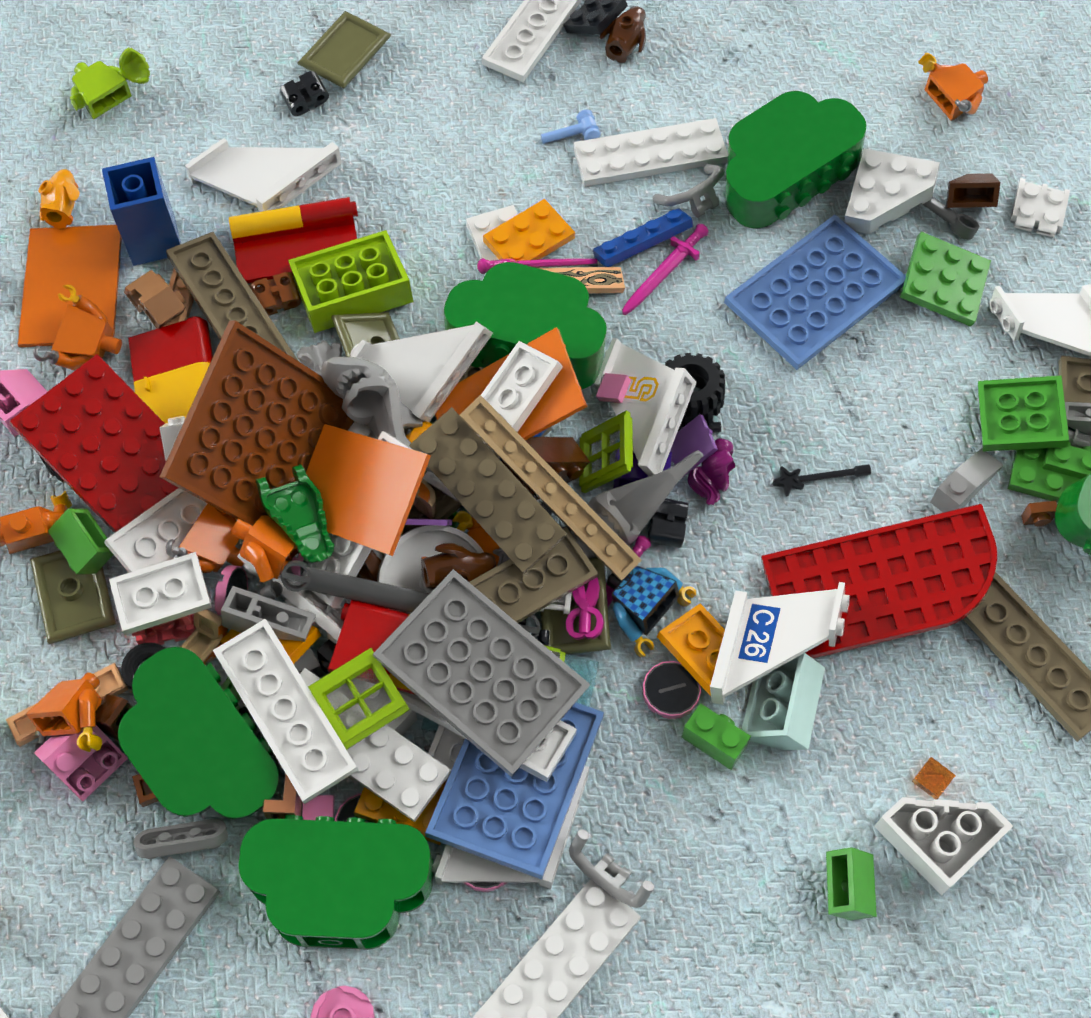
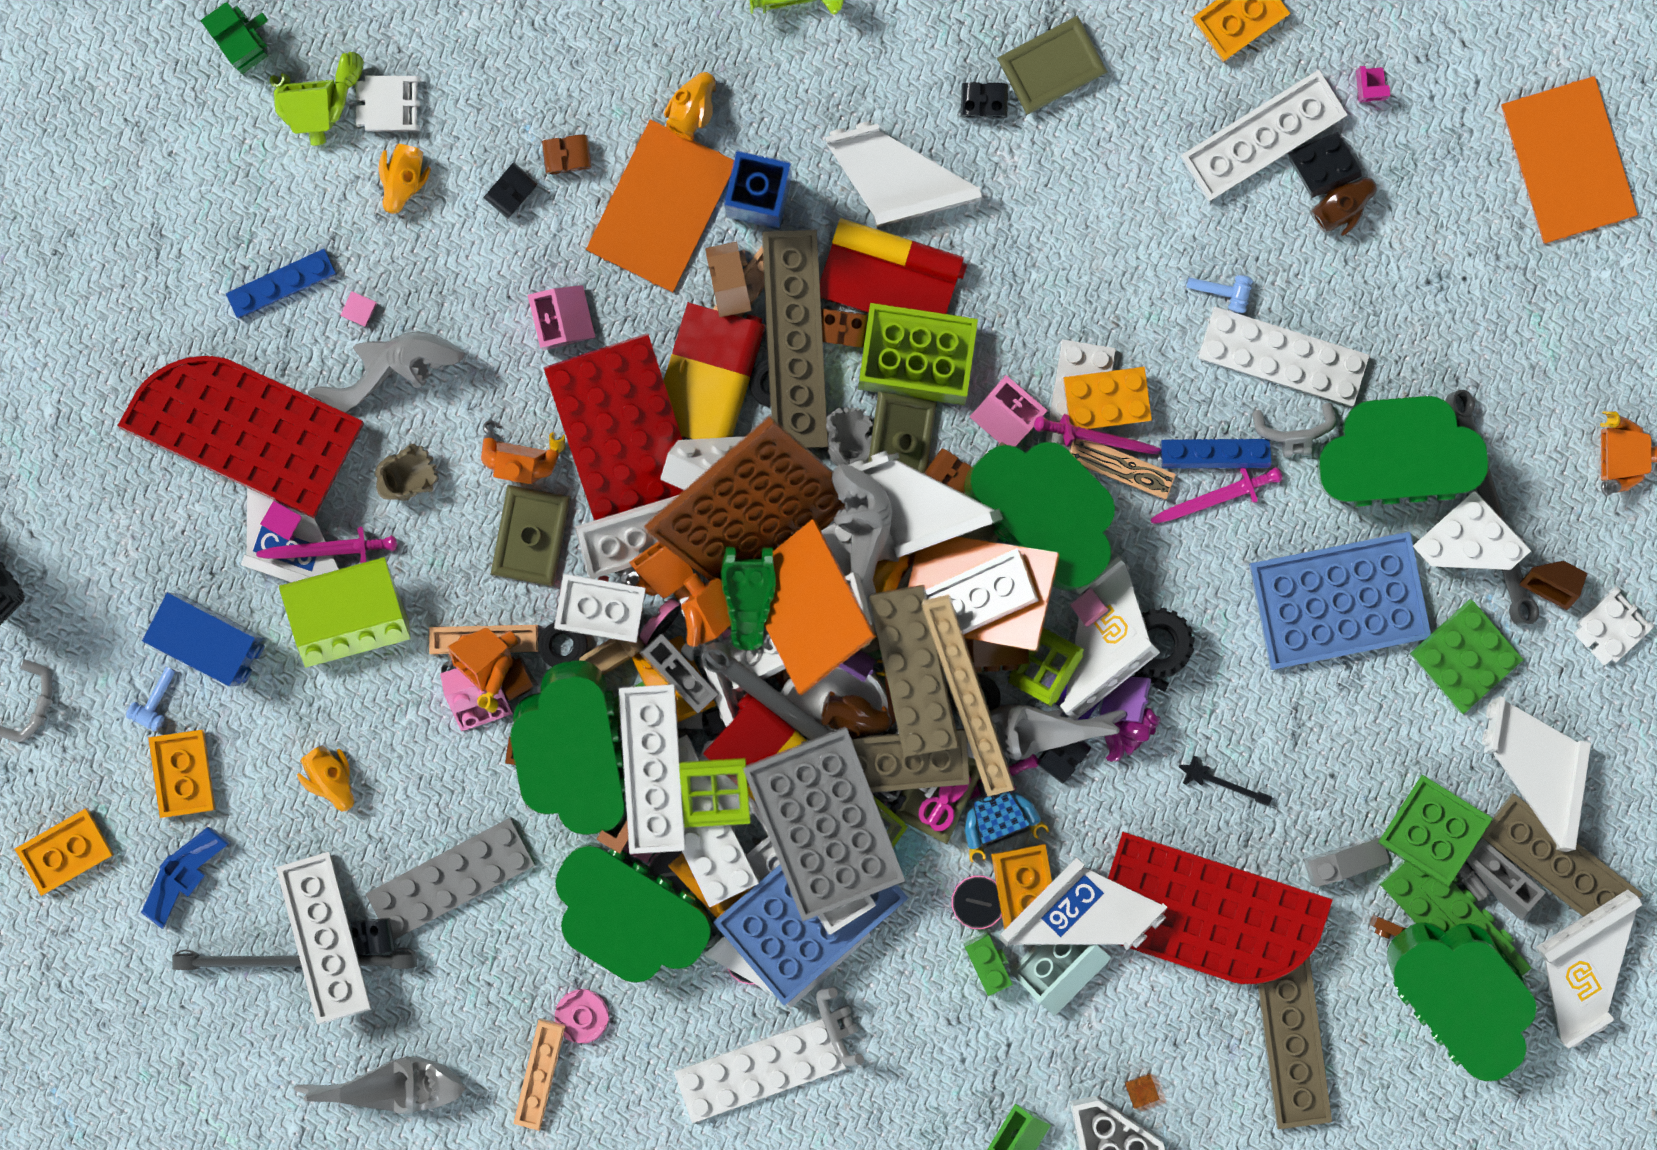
camera: 30 degrees right, 25 degrees up
orange torso [33,285,122,370] -> none
bright green brick [48,508,114,574] -> none
light grey plate [133,819,228,859] -> none
none -> bright pink slope [969,375,1048,447]

